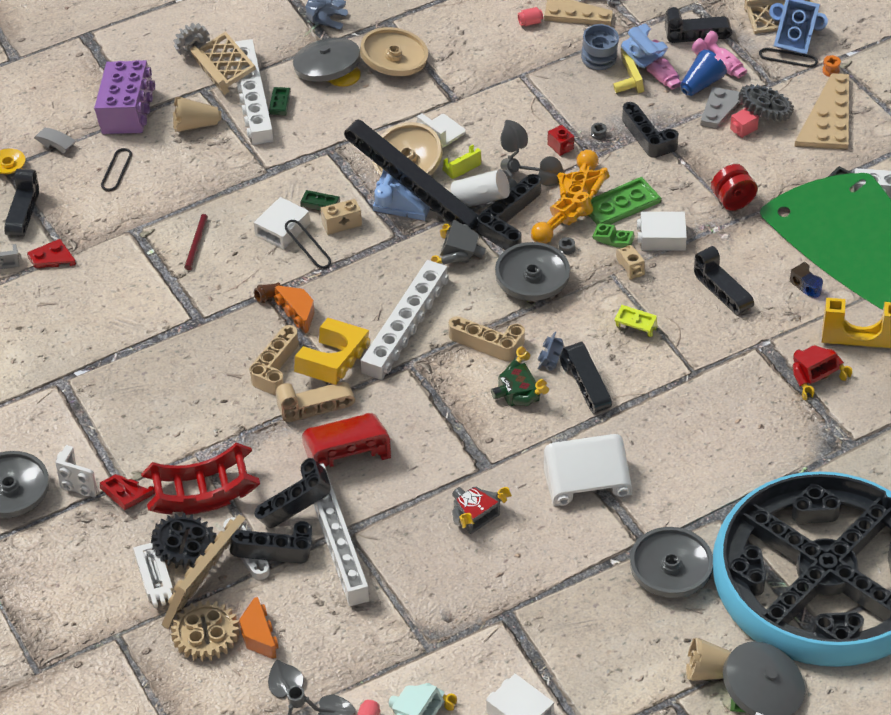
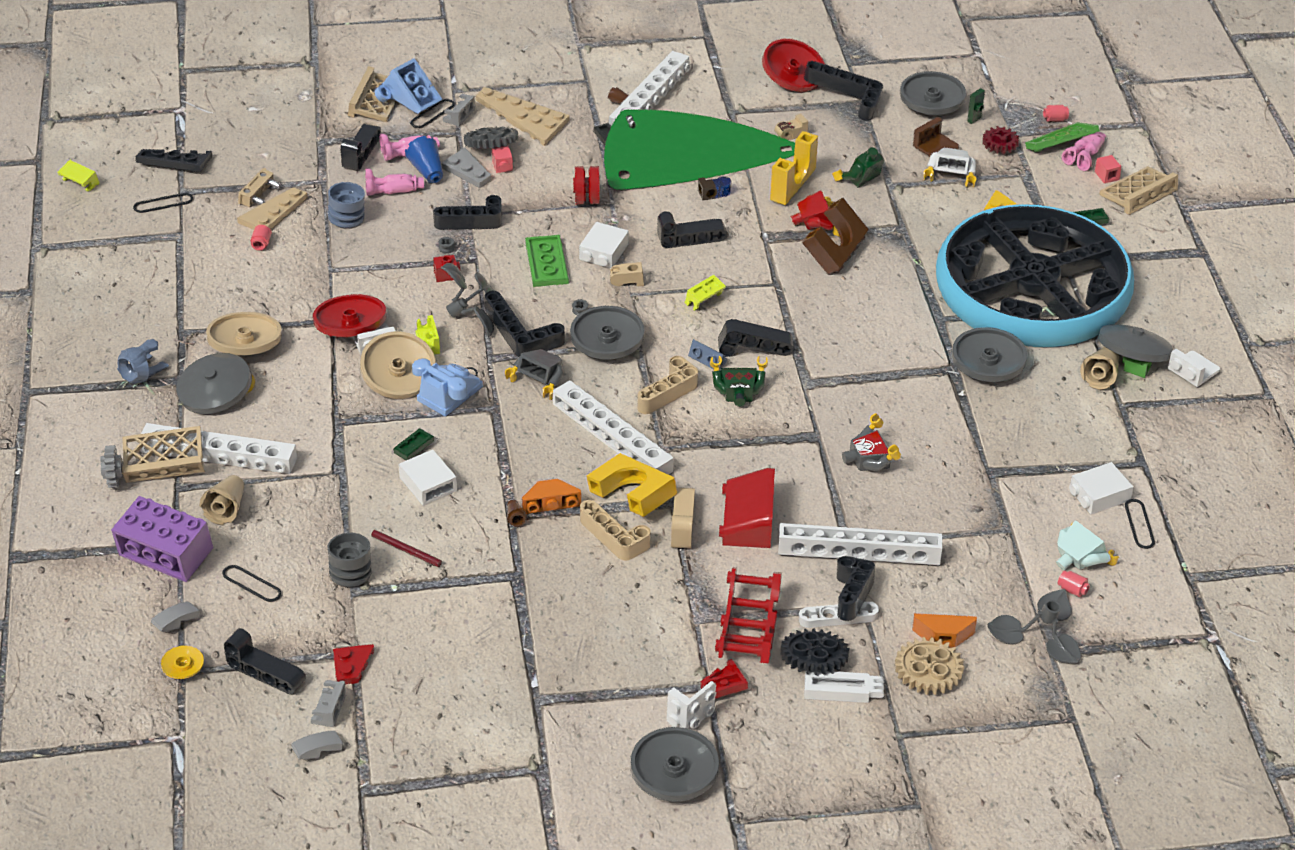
camera: 70 degrees left, 5 degrees down
tan wing [161,514,246,629] -> none
black beam [254,458,331,528] -> none
dark green plate [269,87,291,116] -> none
black piece [285,219,331,269] -> none
tan brick [321,199,362,235] -> none
black beam [344,119,478,230] -> none
white piece [451,169,510,208] -> none
light orange piece [531,150,610,244] -> none
white windscreen [544,434,632,506] -> none
bright green slope [592,224,635,248] -> none
light yellow piece [613,48,645,94] -> none
light blue piece [621,23,668,68] -> none
orange wheel [822,55,841,77] -> none
none -> red dish [313,294,387,337]
none -> dark grey wheel [327,532,372,587]
none -> light grey hinge [443,94,475,126]
none -> reddish brown arch [802,198,869,275]

